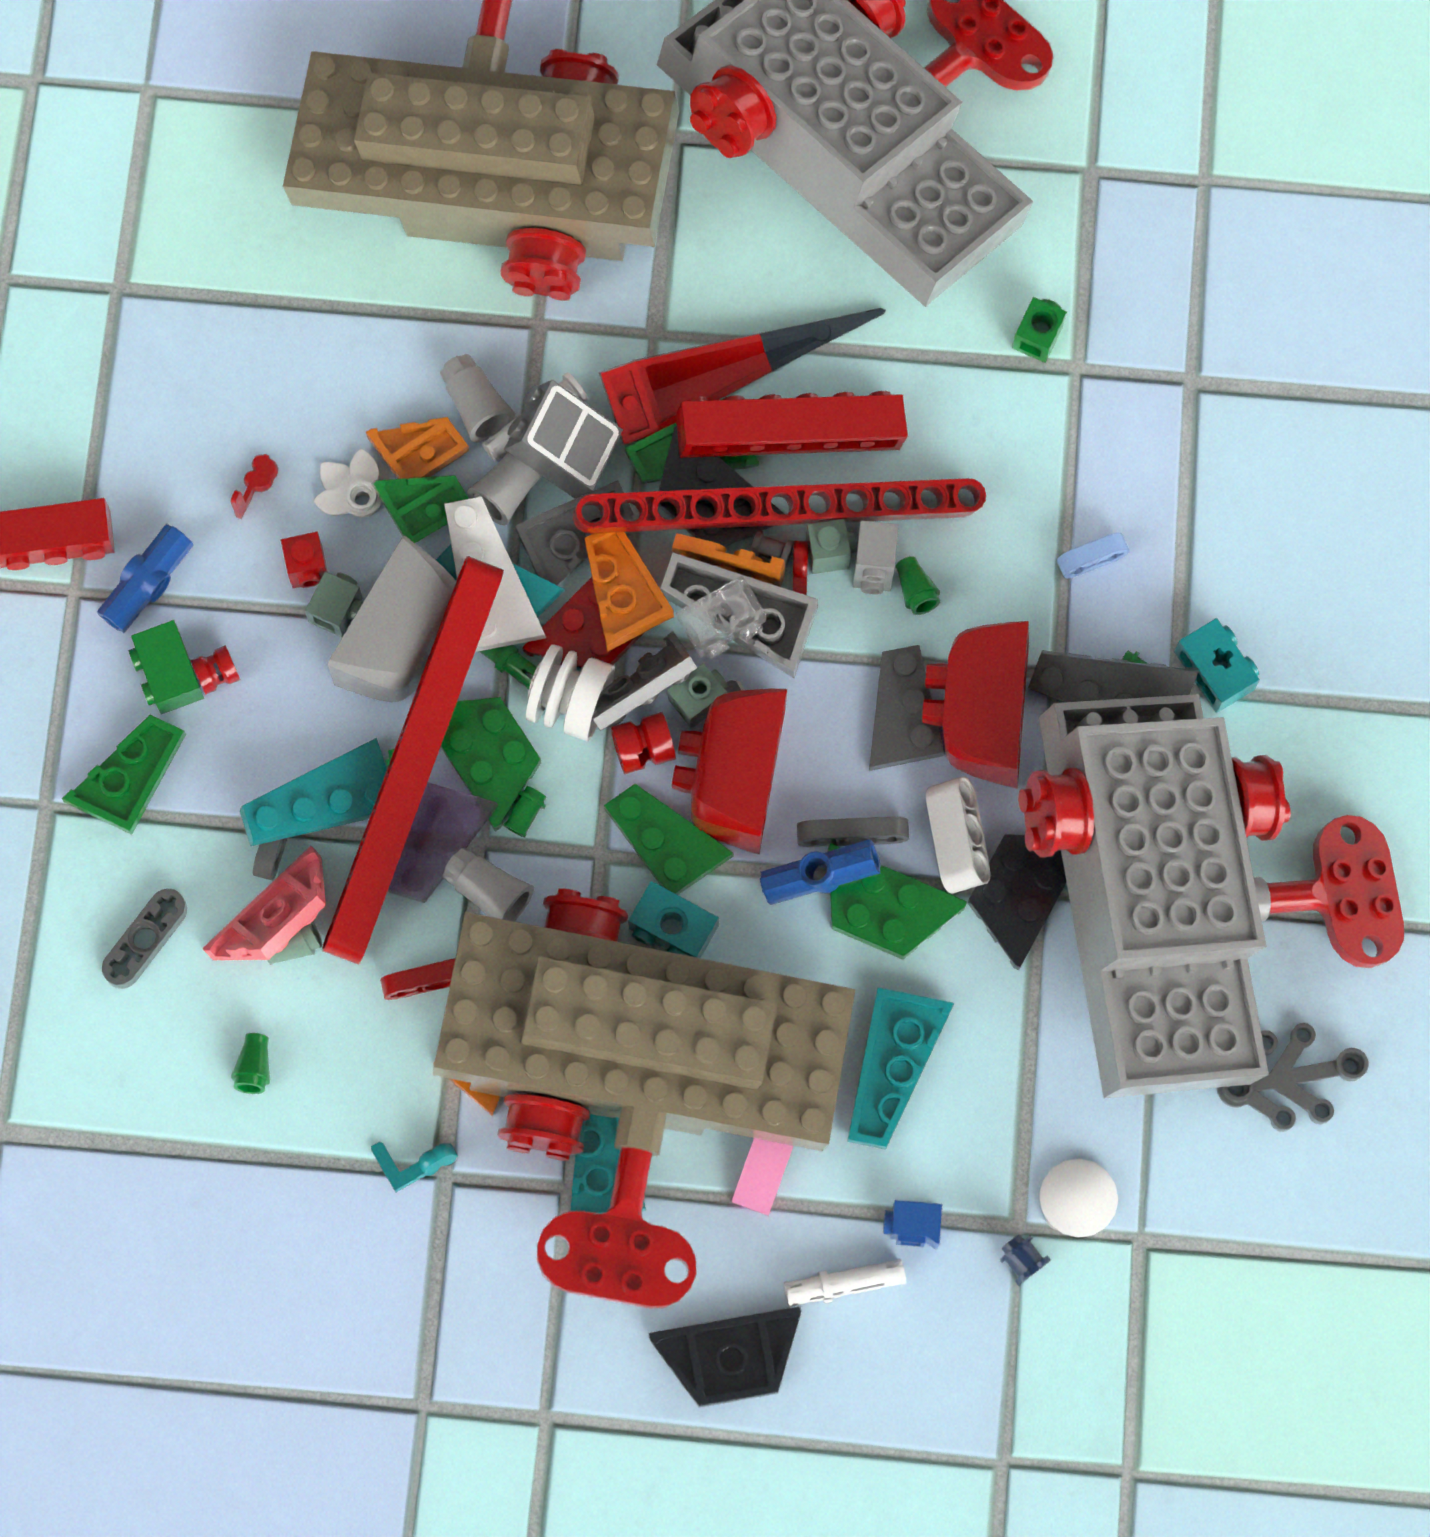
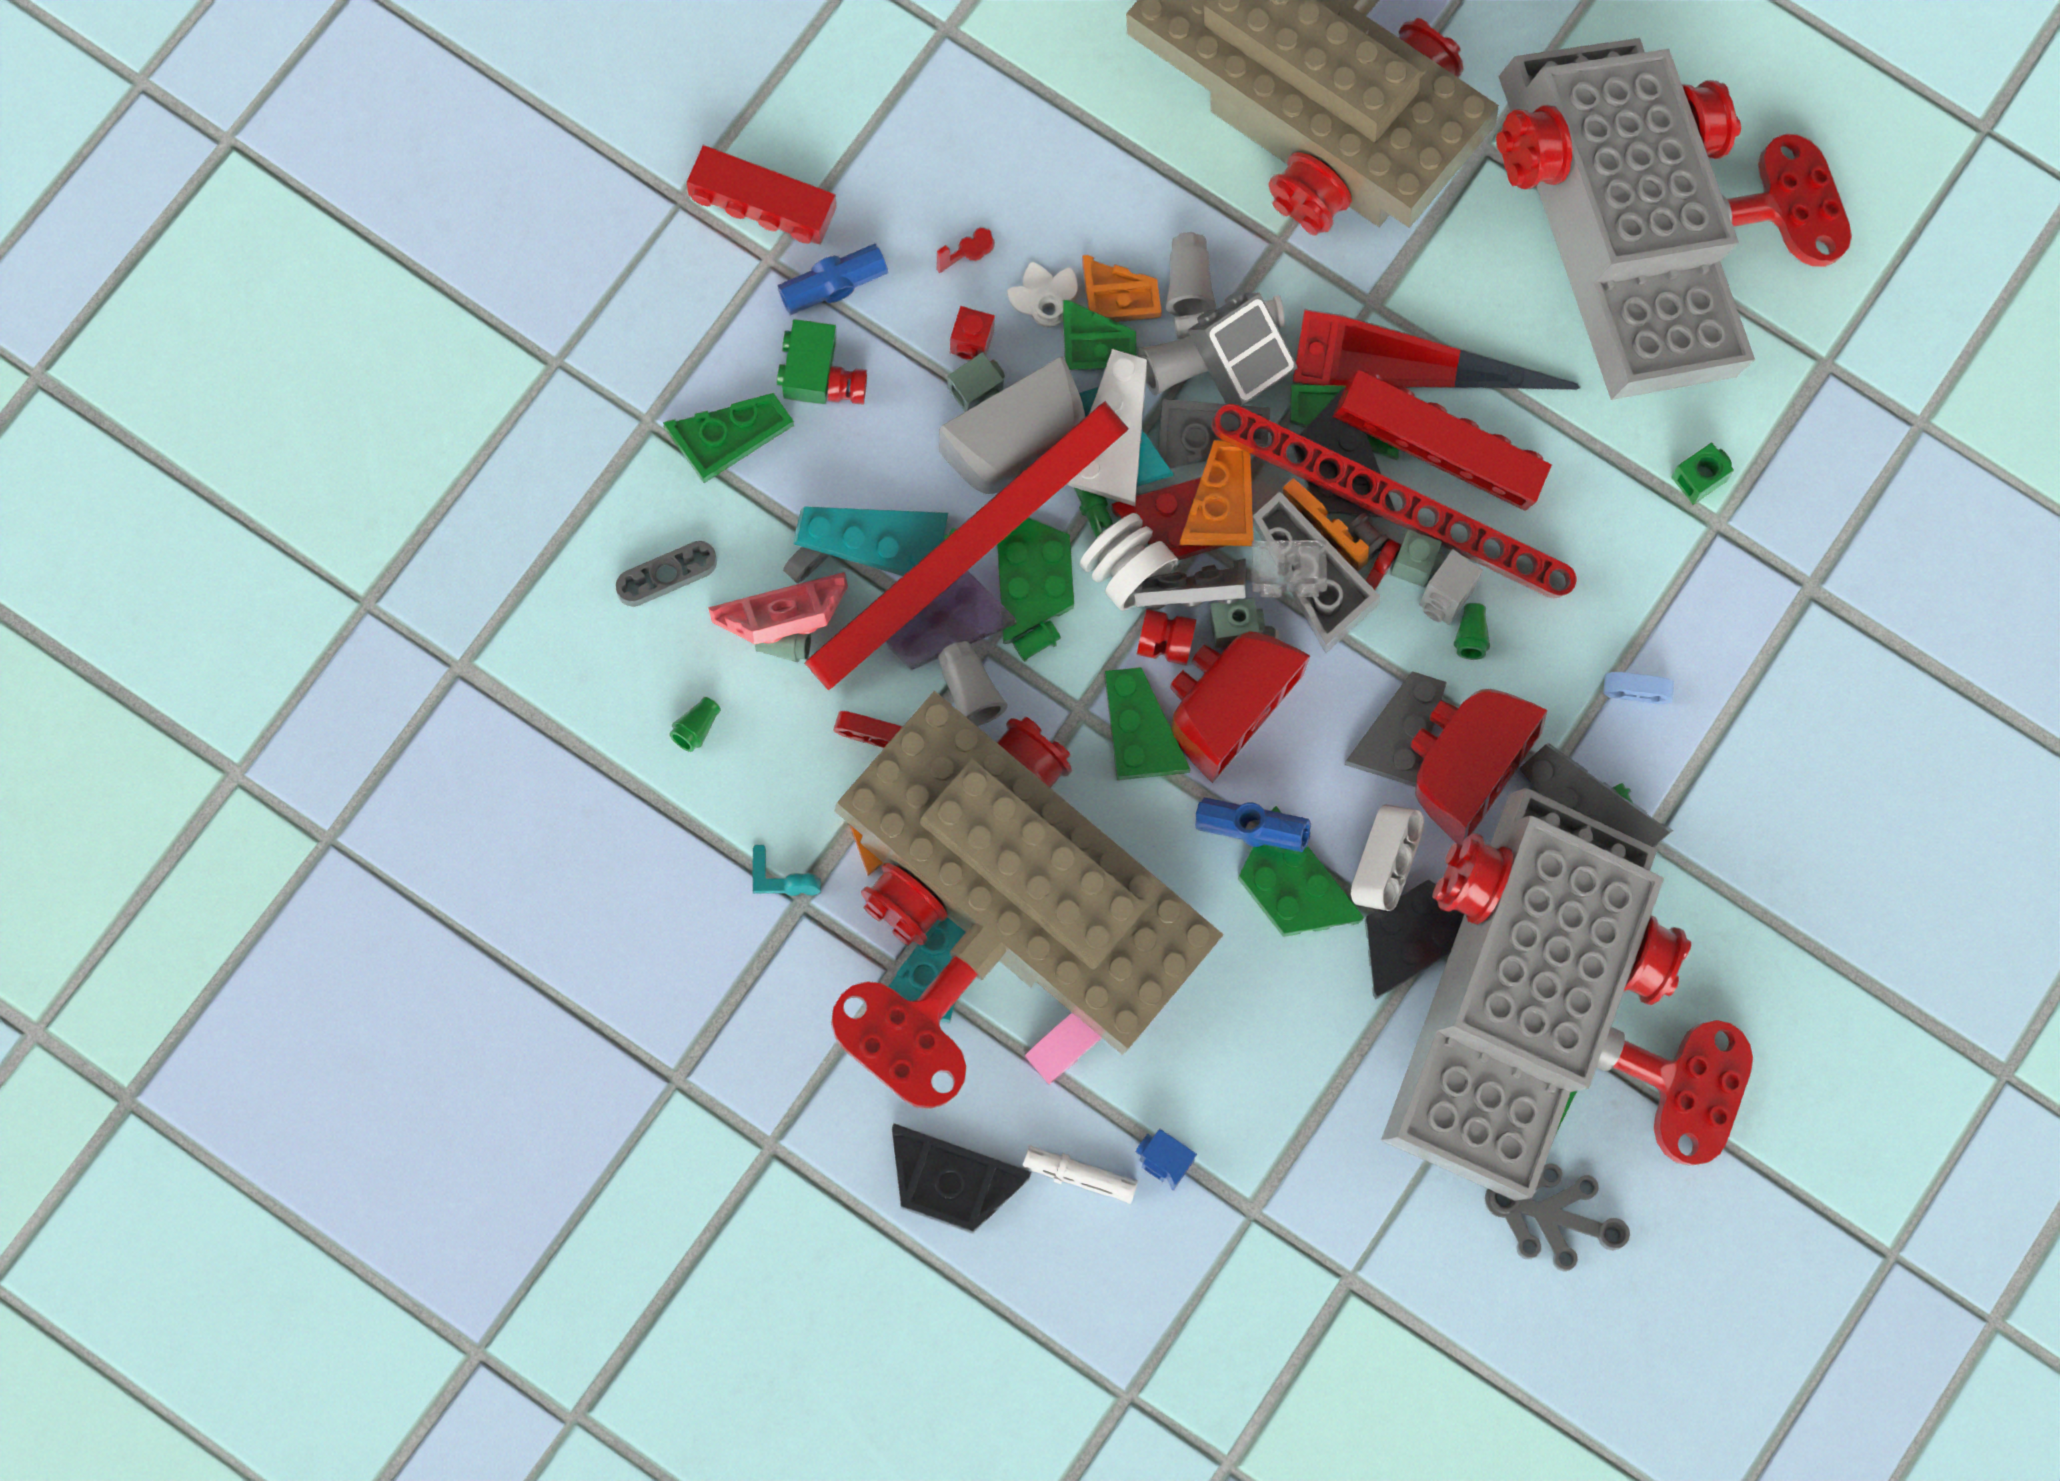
camera: 25 degrees right, 0 degrees up
teal brick [628,881,719,958] -> none
dark grey beam [797,817,909,847] -> none
teal wing [847,987,954,1150] -> none
dark blue brick [1000,1234,1051,1286] -> none
white dish [1039,1158,1118,1237] -> none
teal brick [1174,618,1260,714] -> none

